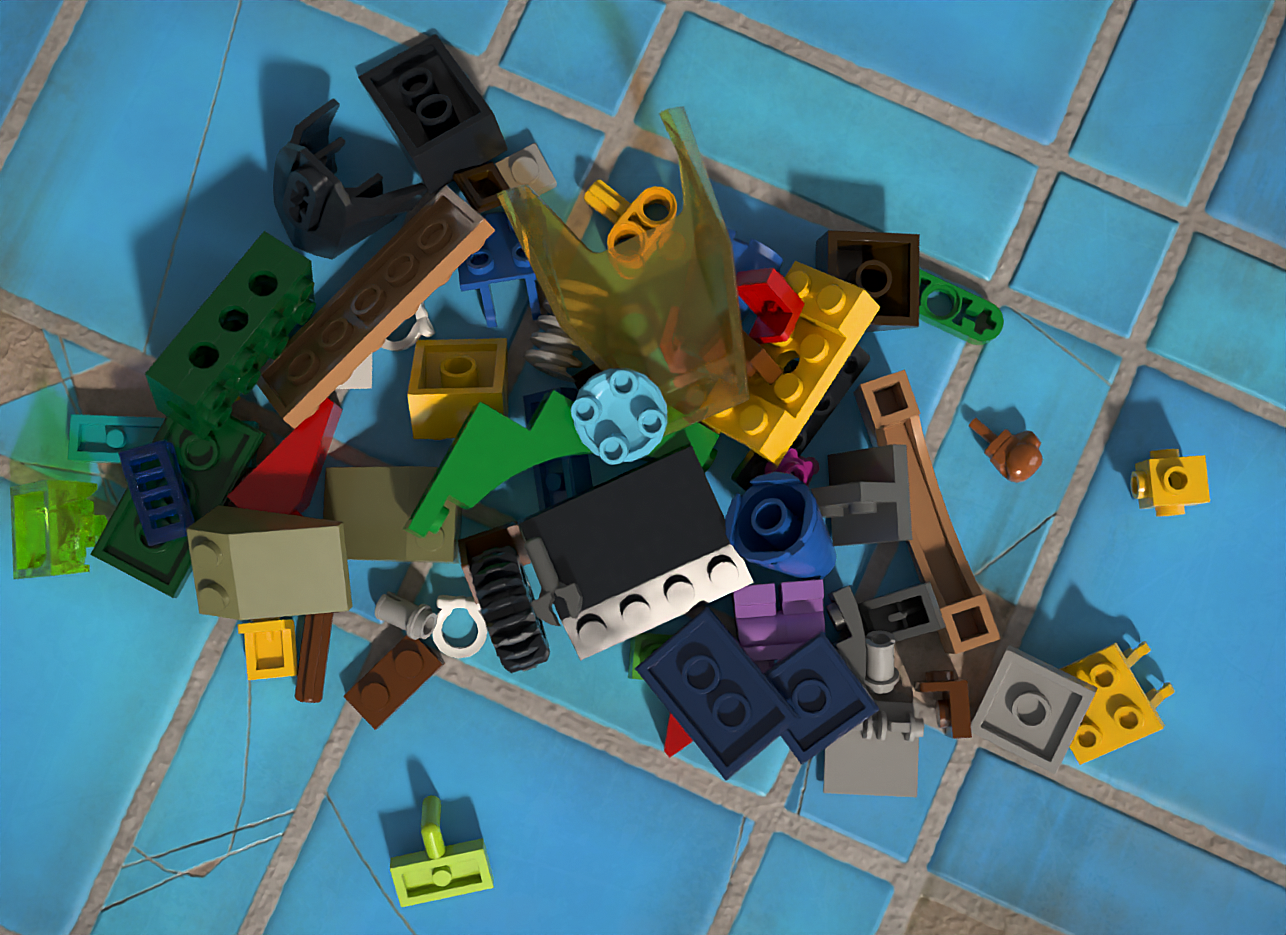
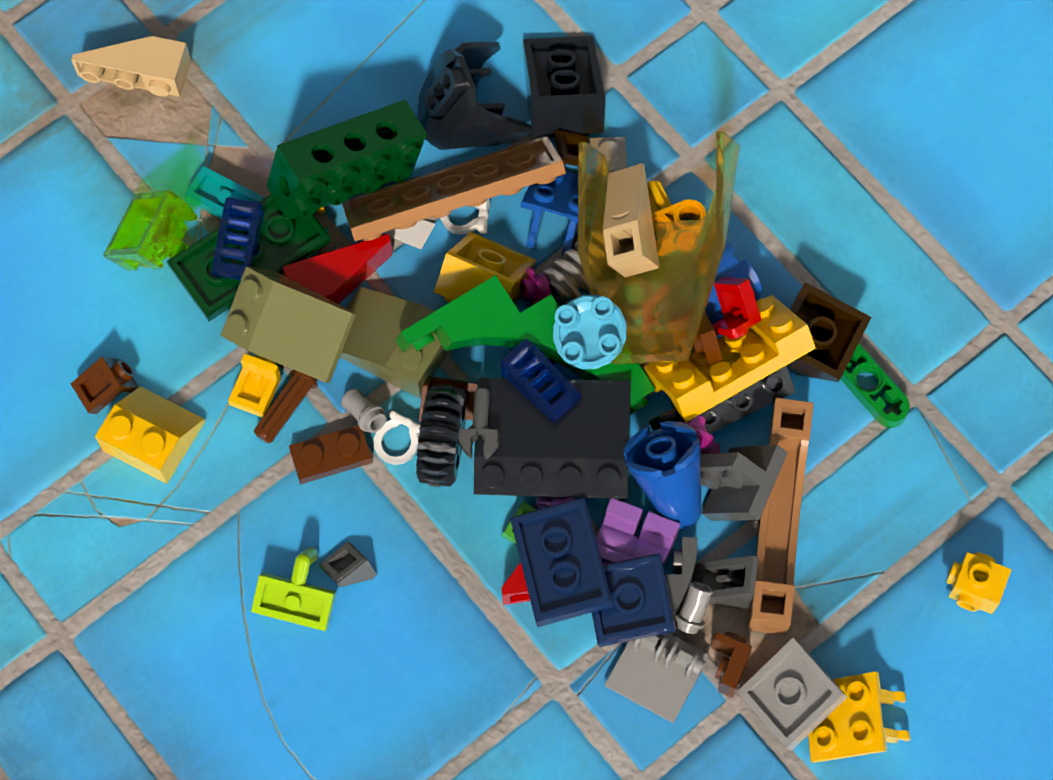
camera: 25 degrees right, 15 degrees down
dark orange piece [968,417,1043,483] -> none
none -> reddish brown bracket [70,356,139,414]
none -> yellow slope [95,386,205,484]
none -> dark grey slope [319,541,377,587]
none -> clear blue slope [500,339,582,423]
none -> magenta plate [520,267,550,306]
none -> tan slope [603,163,660,277]

